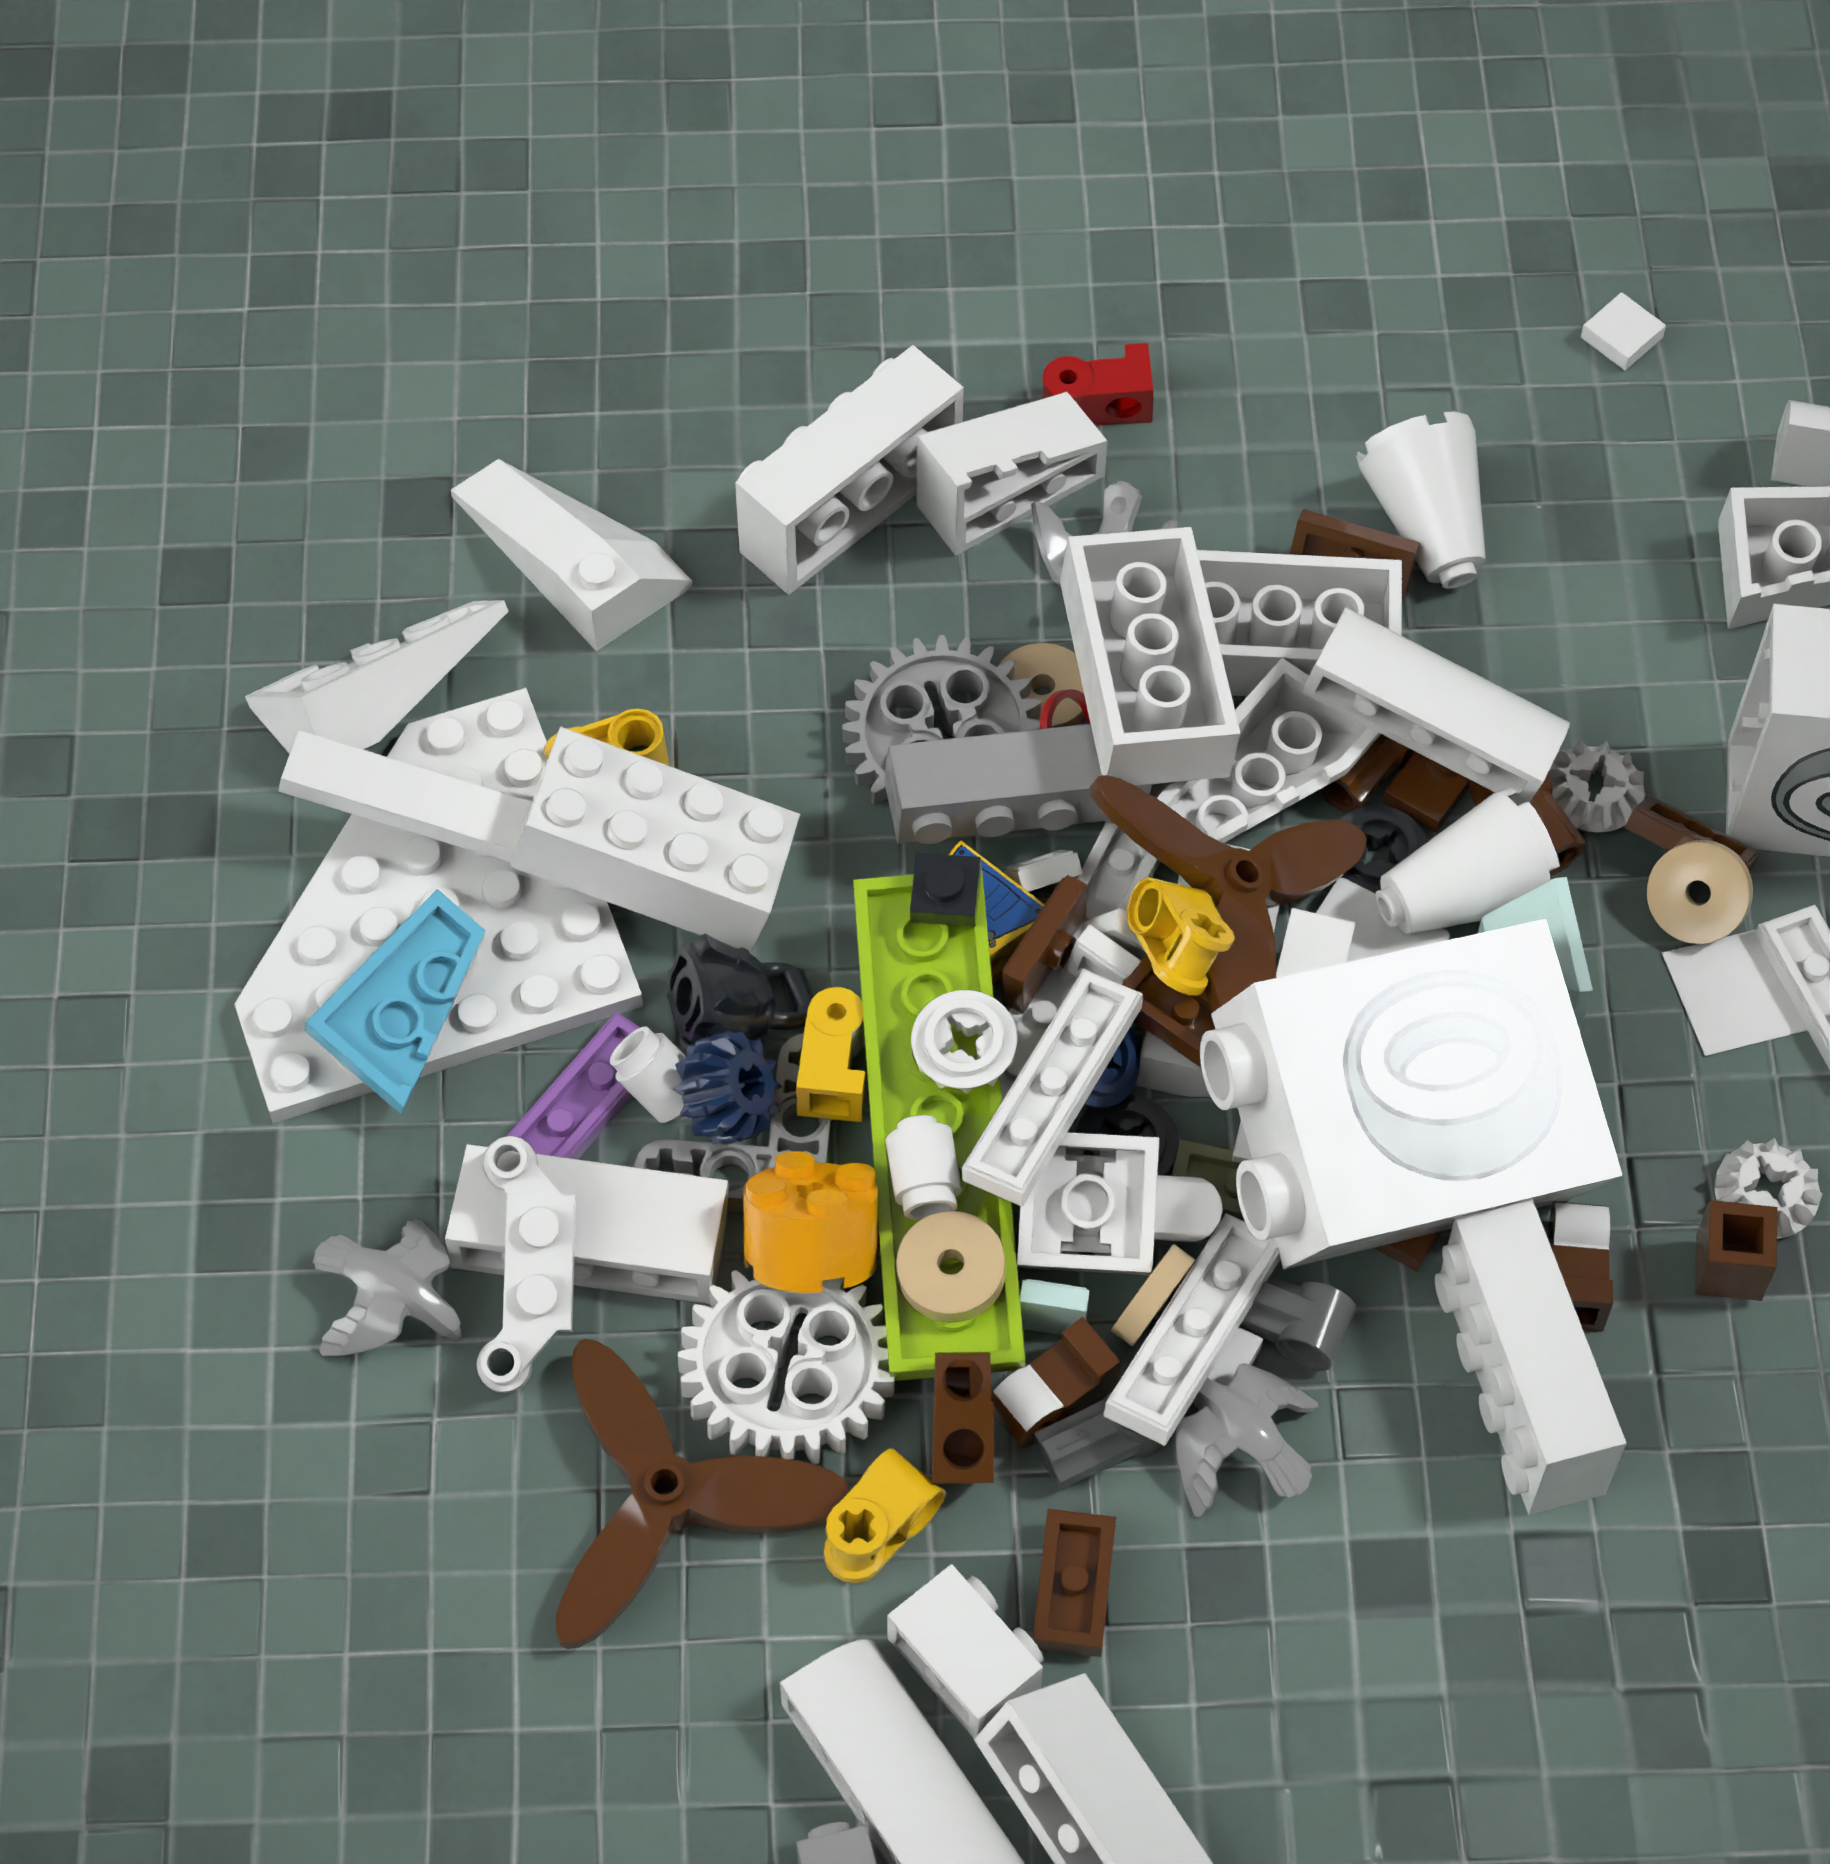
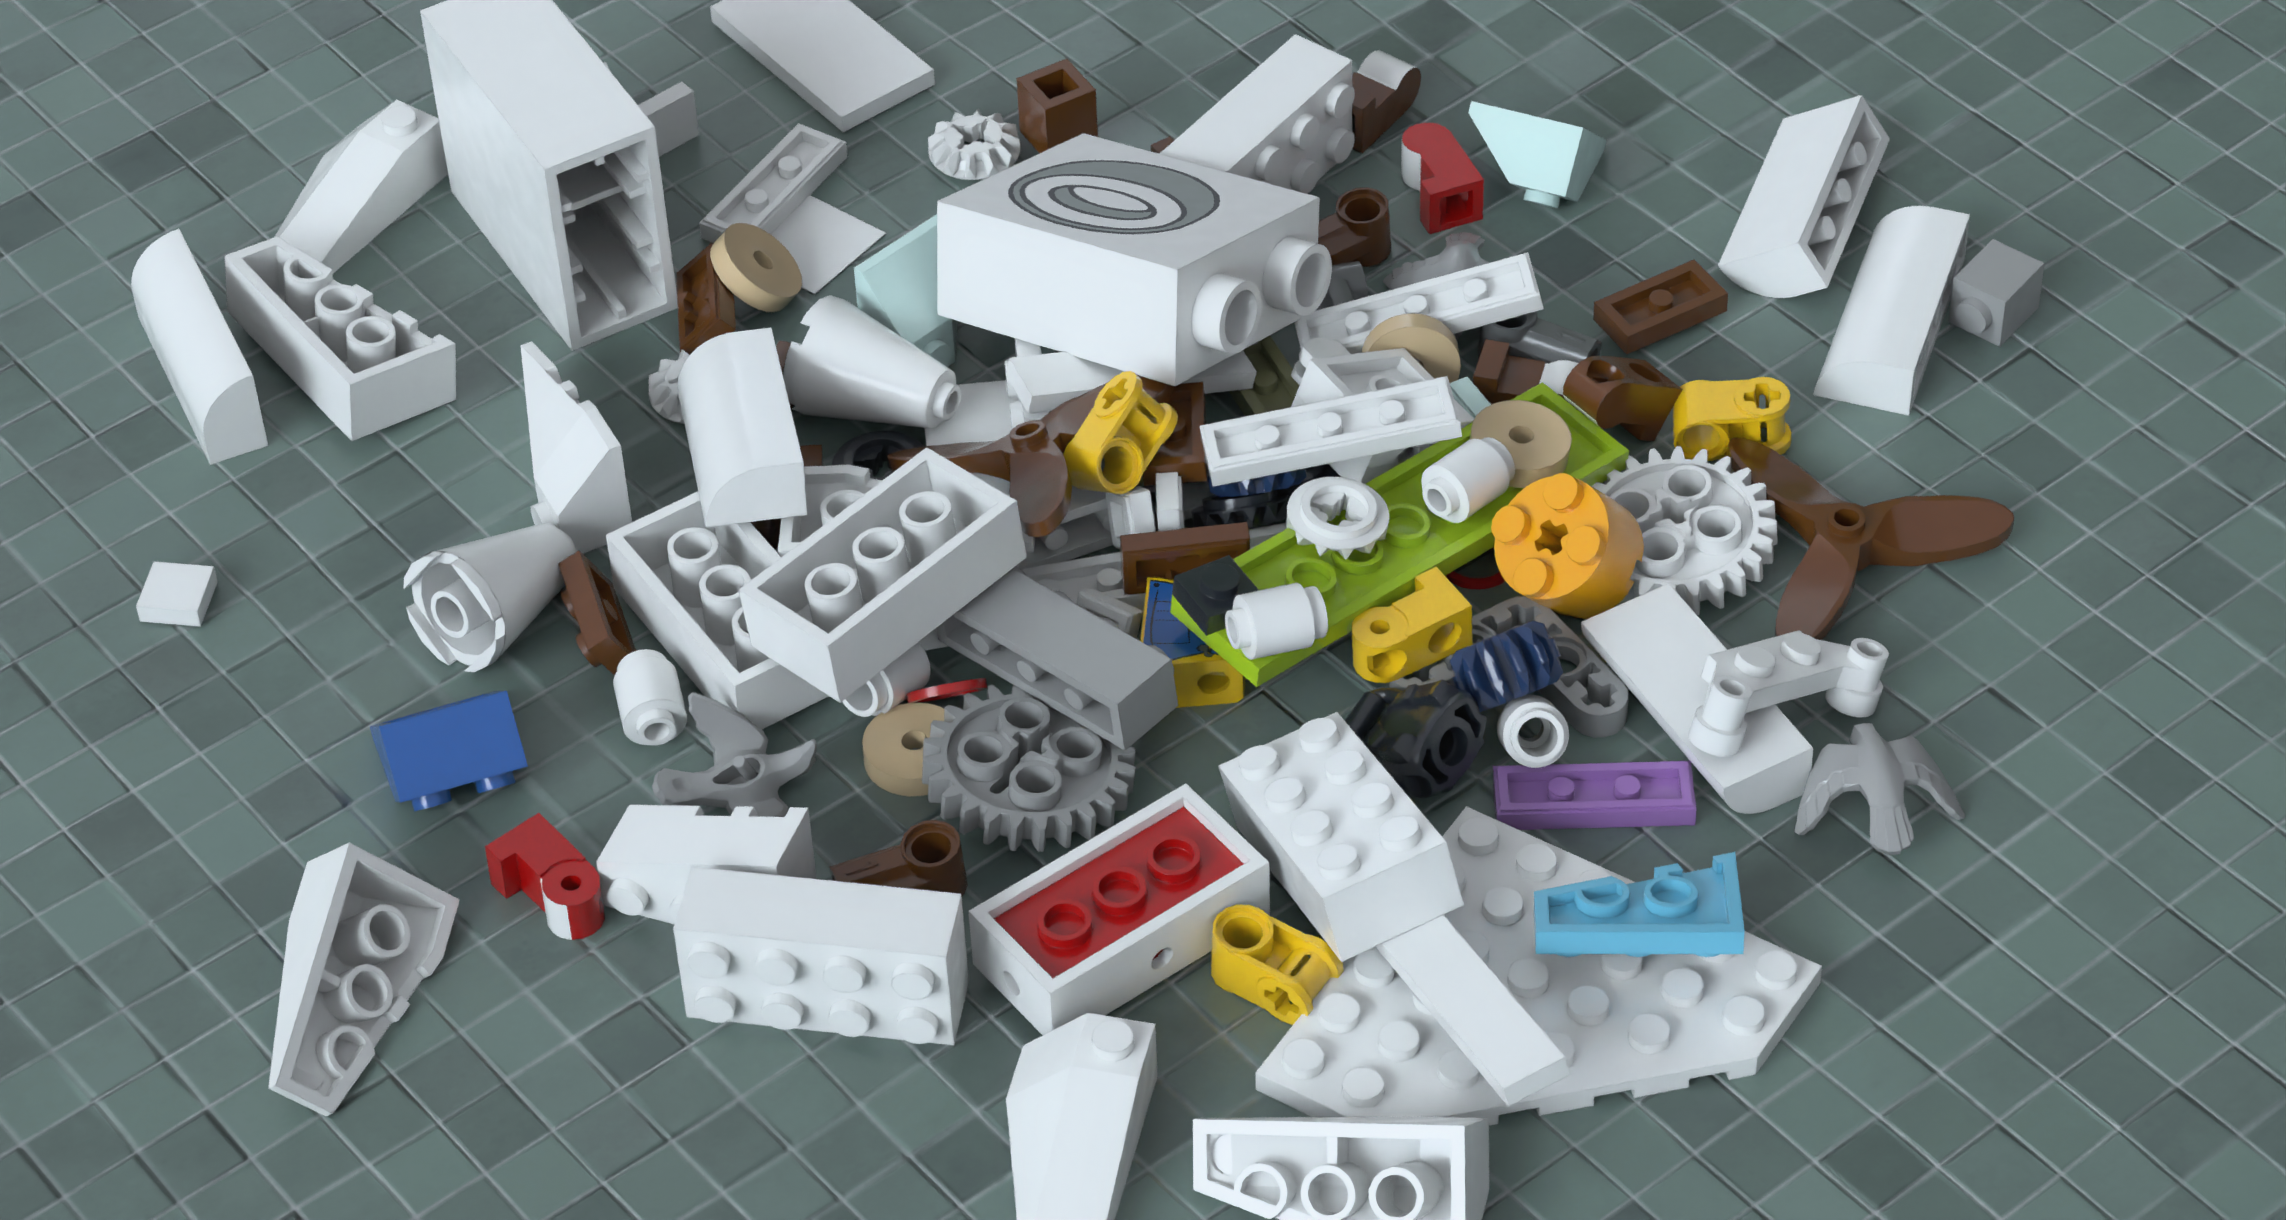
camera: 125 degrees left, 15 degrees down
white brick [887,1564,1044,1738] -> none
none -> white wedge [268,842,460,1116]
none -> blue slope [370,690,528,811]
none -> white wedge [521,341,632,553]
none -> white brick [613,649,687,745]
none -> reddish brown piece [829,820,968,896]
none -> brick [968,783,1270,1035]
none -> white brick [1225,583,1328,660]
none -> reddish brown piece [1318,187,1391,267]
none -> reddish brown leg [1352,50,1421,154]
none -> red leg [1401,122,1484,235]
none -> light aqua slope [1468,101,1607,209]

